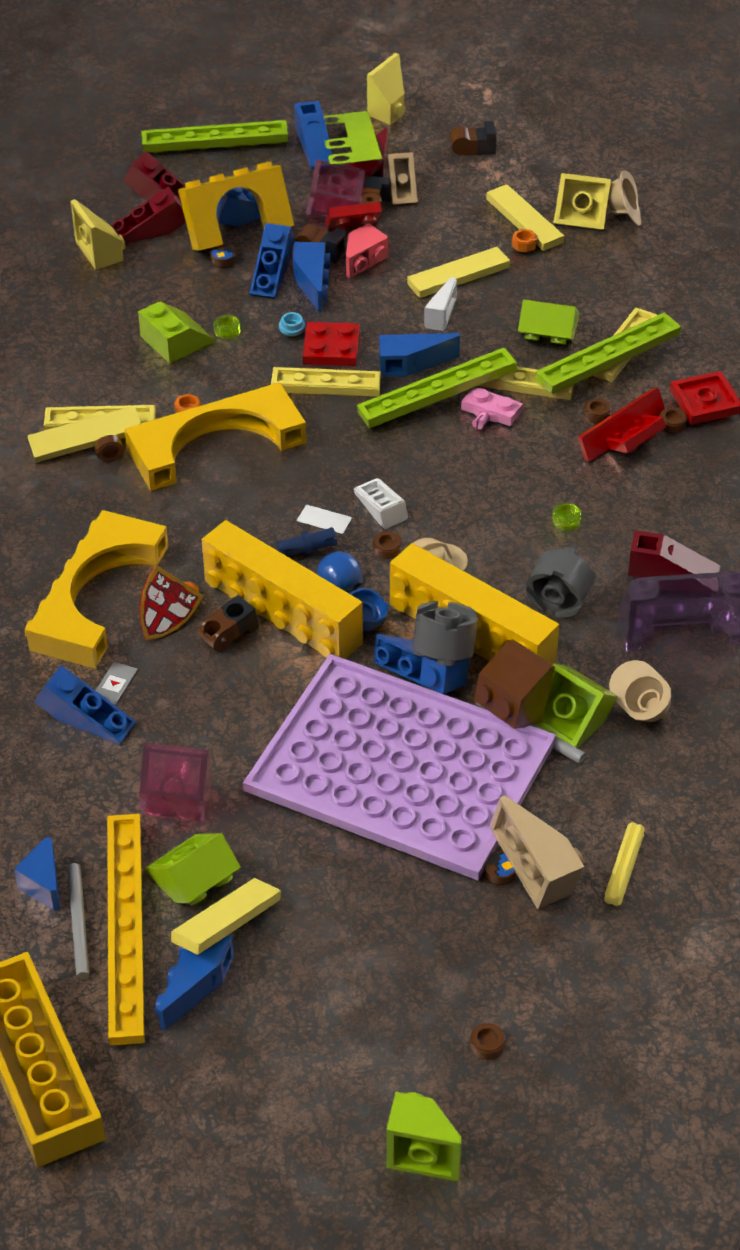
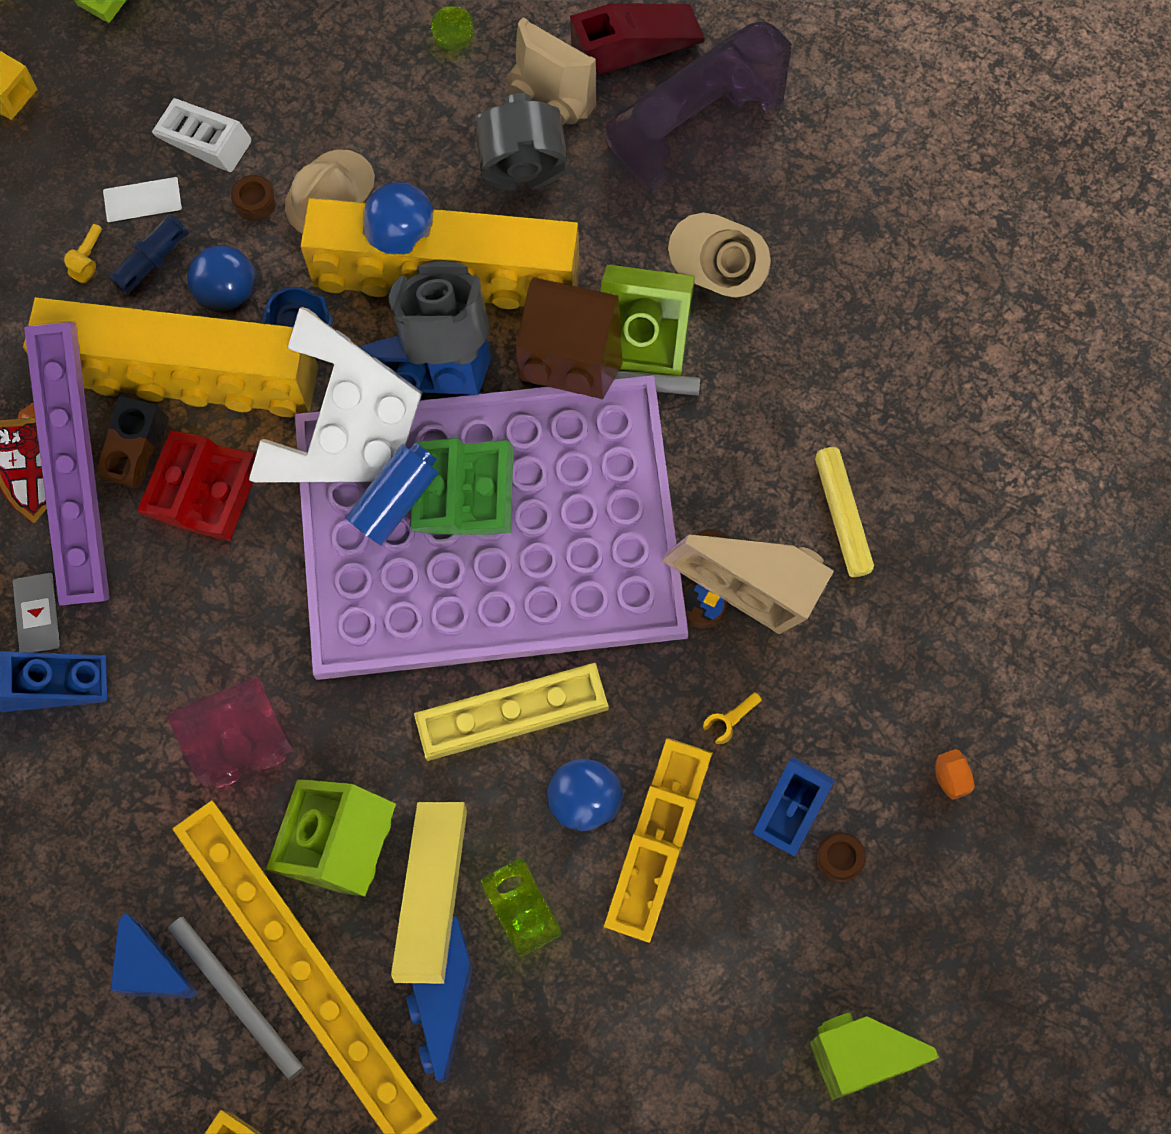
camera: 30 degrees left, 25 degrees up
none -> medium lavender plate [24,322,110,606]
none -> yellow hand [64,224,102,284]
none -> red slope [137,430,256,542]
none -> white wing [249,307,422,482]
none -> blue brick [345,442,439,546]
none -> blue hair [363,181,434,254]
none -> bright green slope [411,438,514,535]
none -> light yellow tile [414,663,609,761]
none -> clear neon green bracket [480,858,562,957]
none -> tan slope [506,17,597,125]
none -> blue hair [546,758,624,831]
none -> yellow slope [604,738,713,943]
none -> yellow hand [703,692,762,744]
none -> blue slope [752,757,835,857]
none -> orange tile [934,749,975,800]

